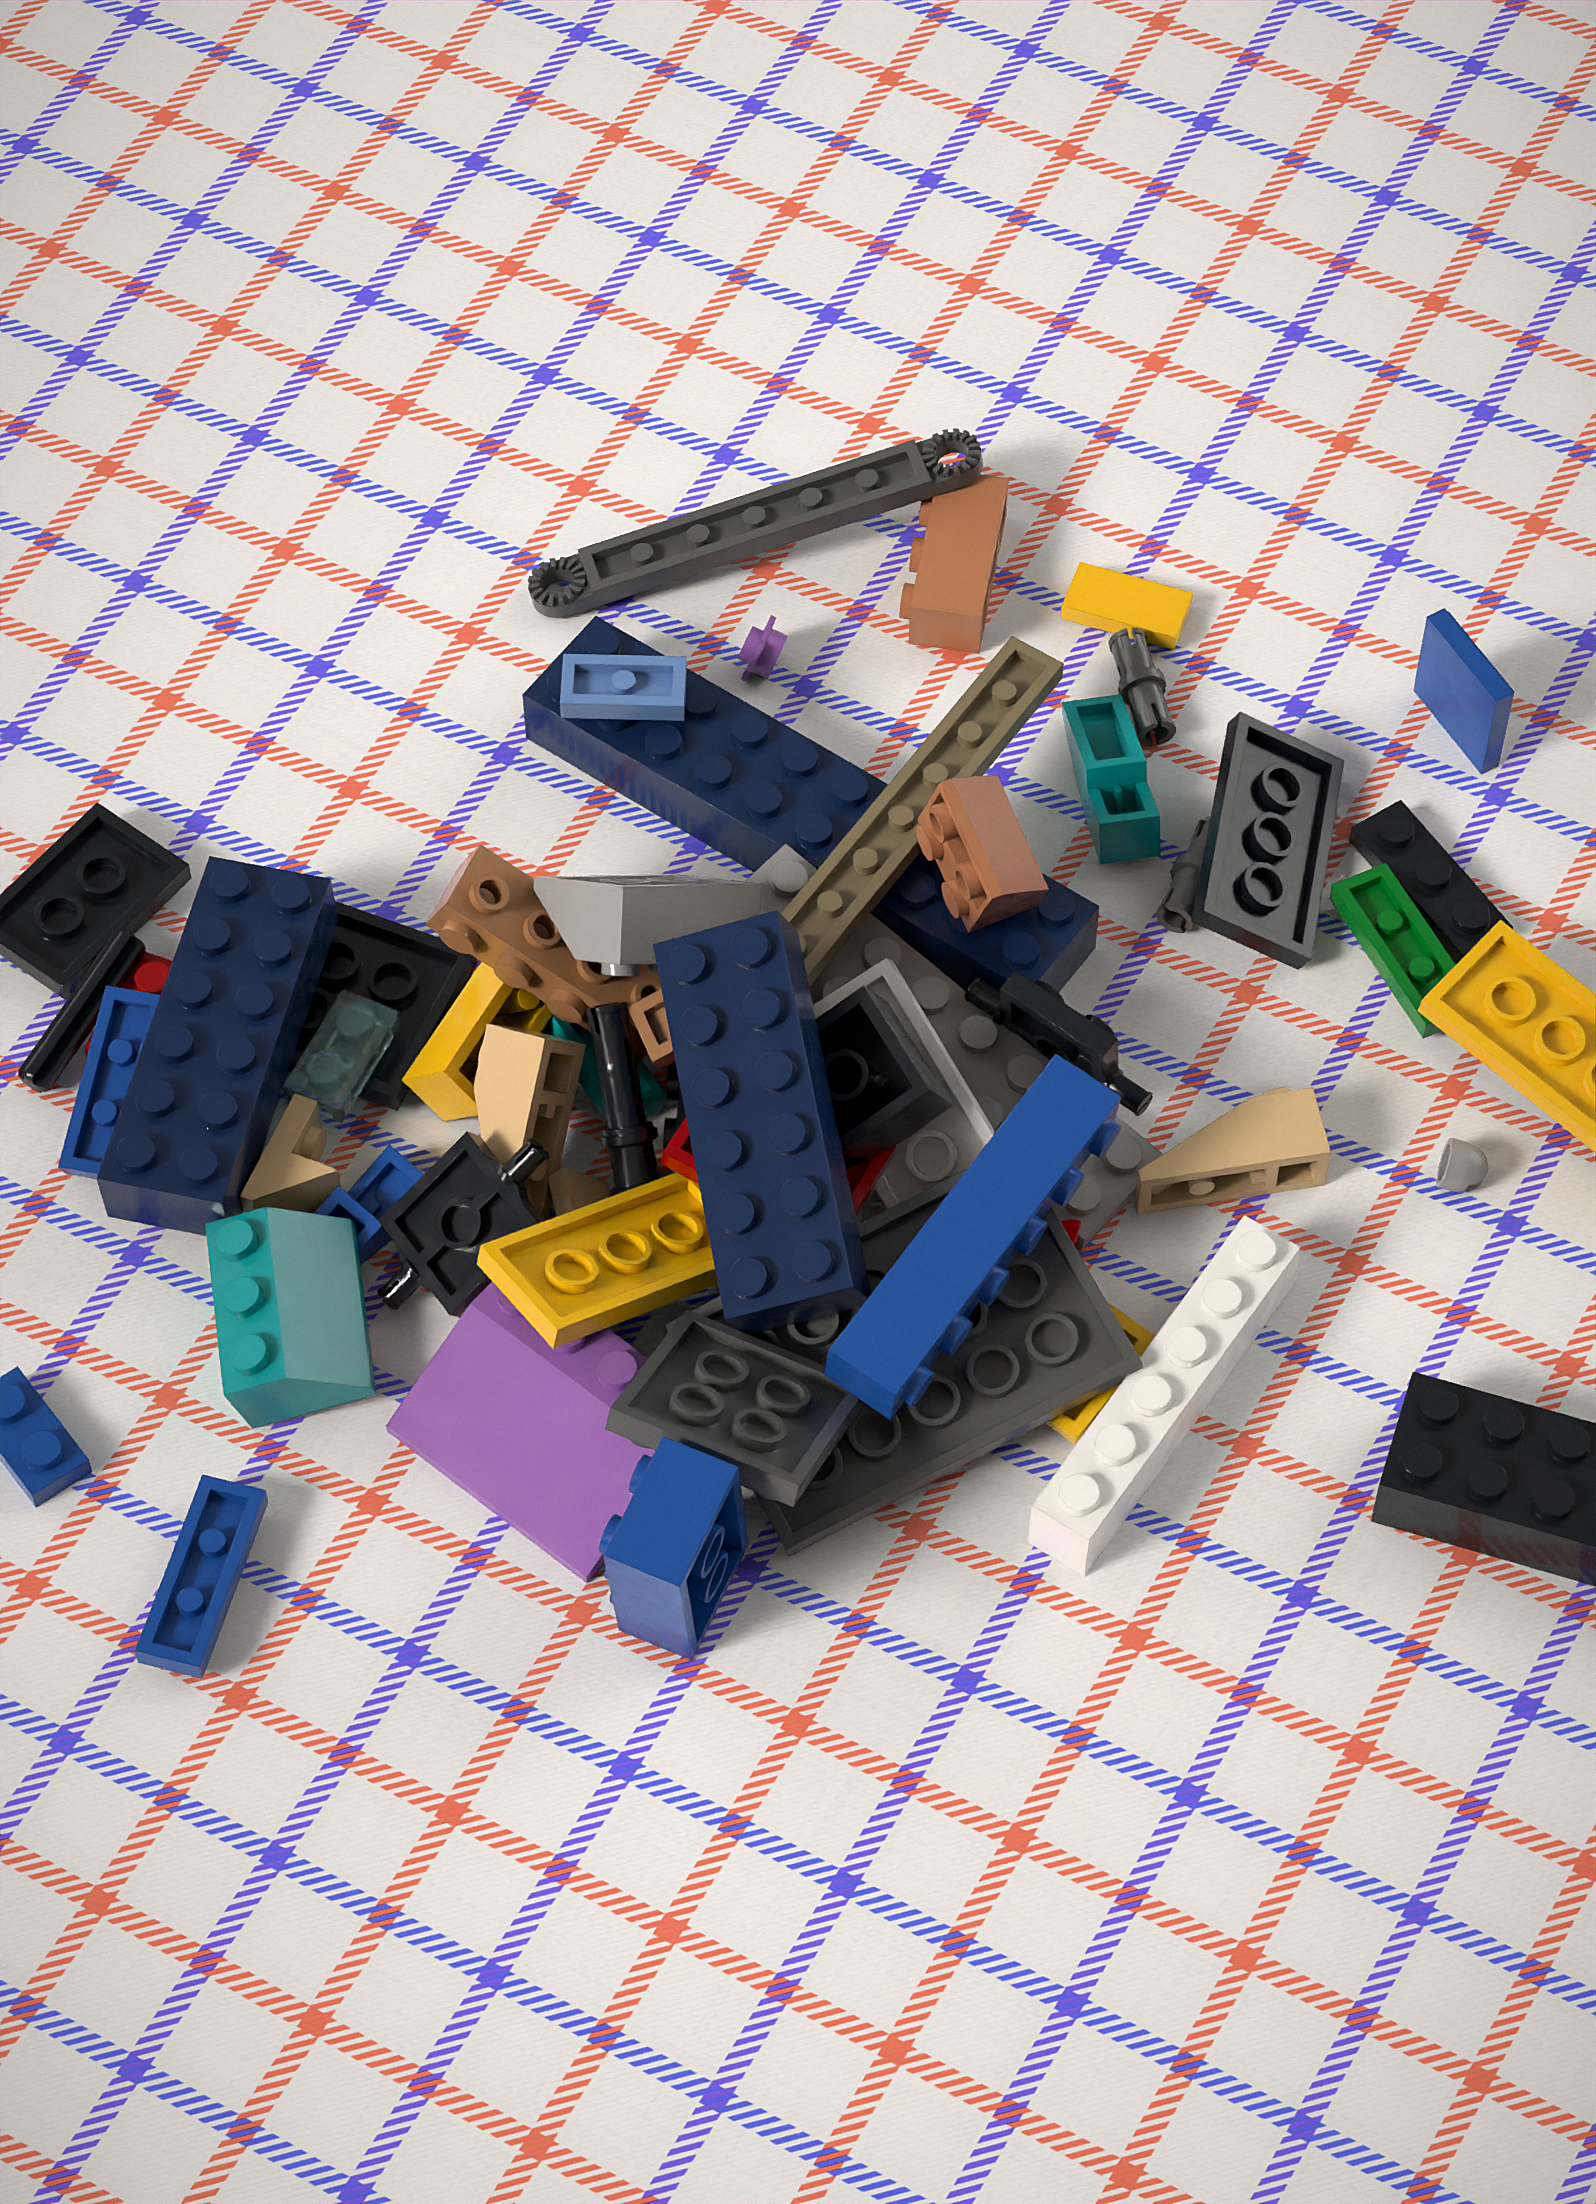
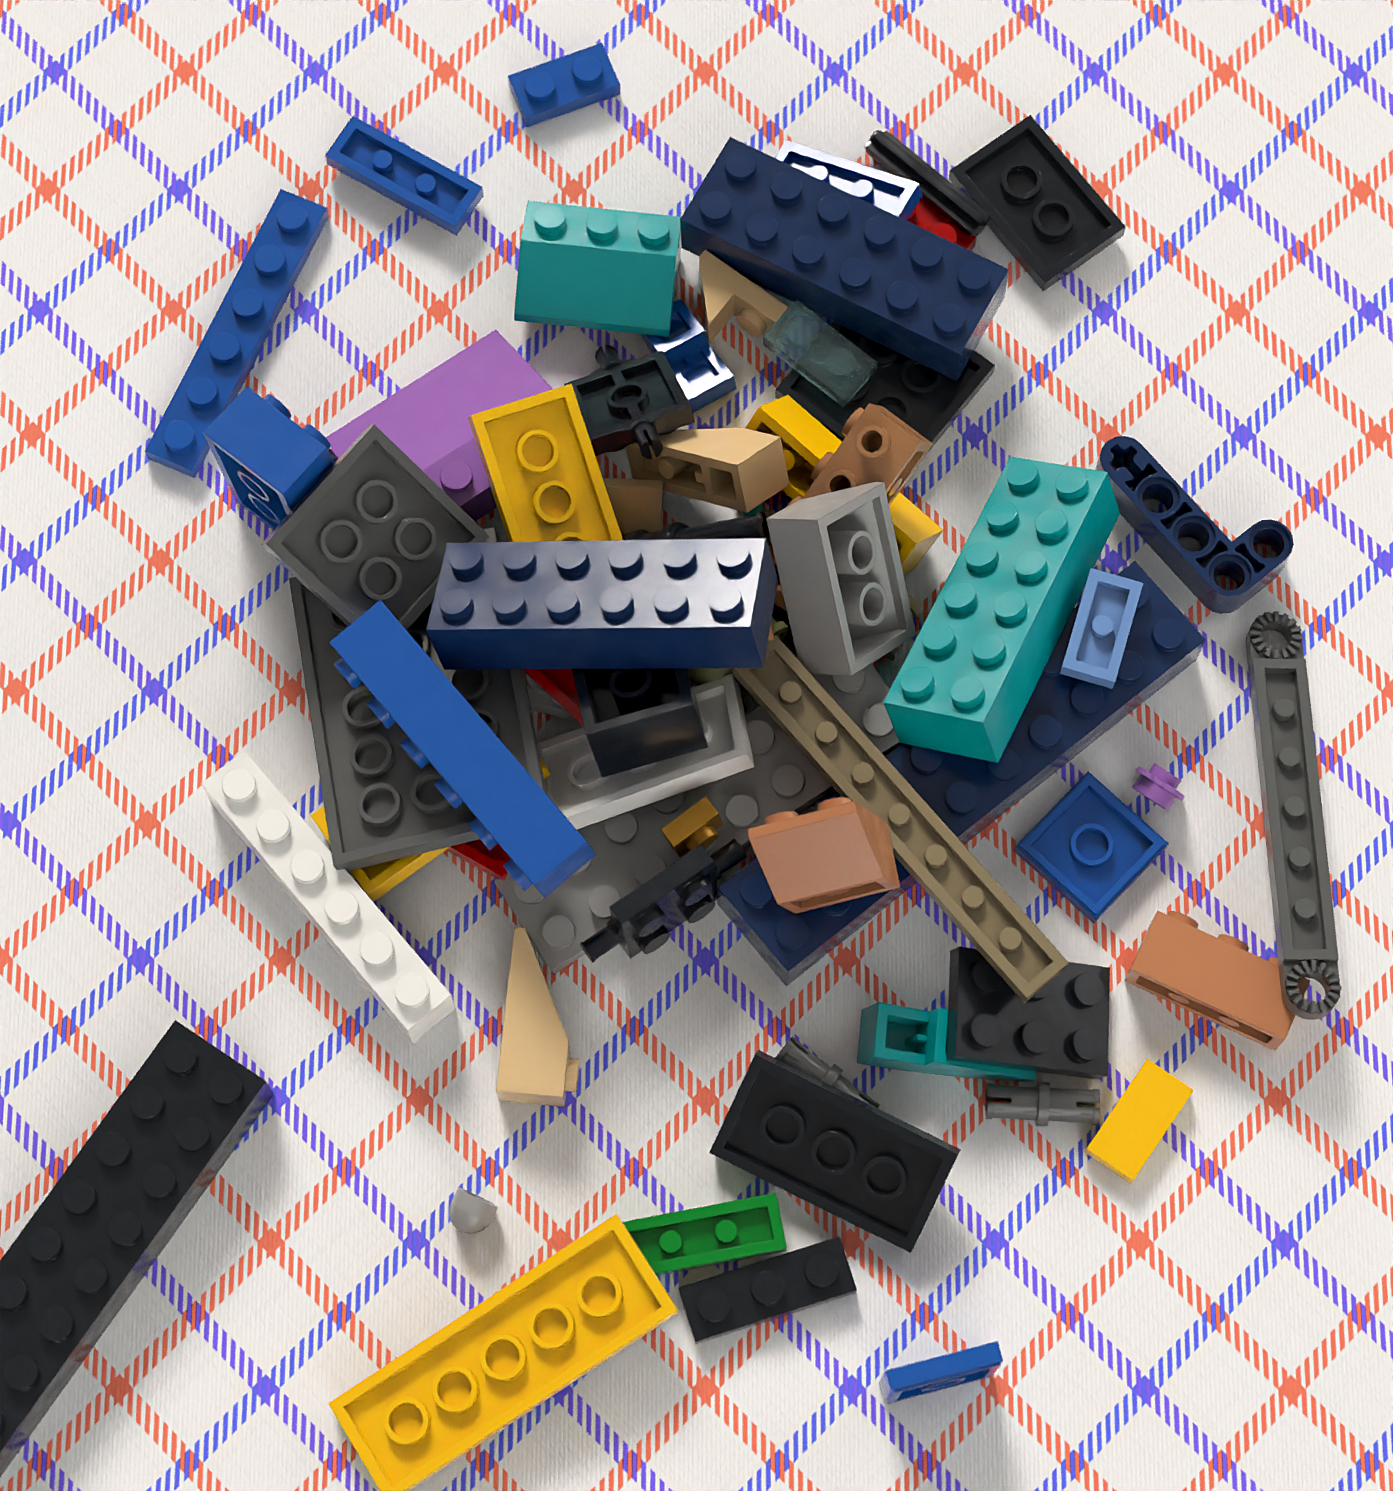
camera: 105 degrees right, 15 degrees up
none -> blue plate [145,189,329,478]
none -> pearl gold plate [661,796,724,857]
none -> teal brick [883,457,1120,763]
none -> black plate [947,946,1110,1079]
none -> blue tile [1014,771,1169,924]
none -> dark blue beam [1095,436,1294,614]

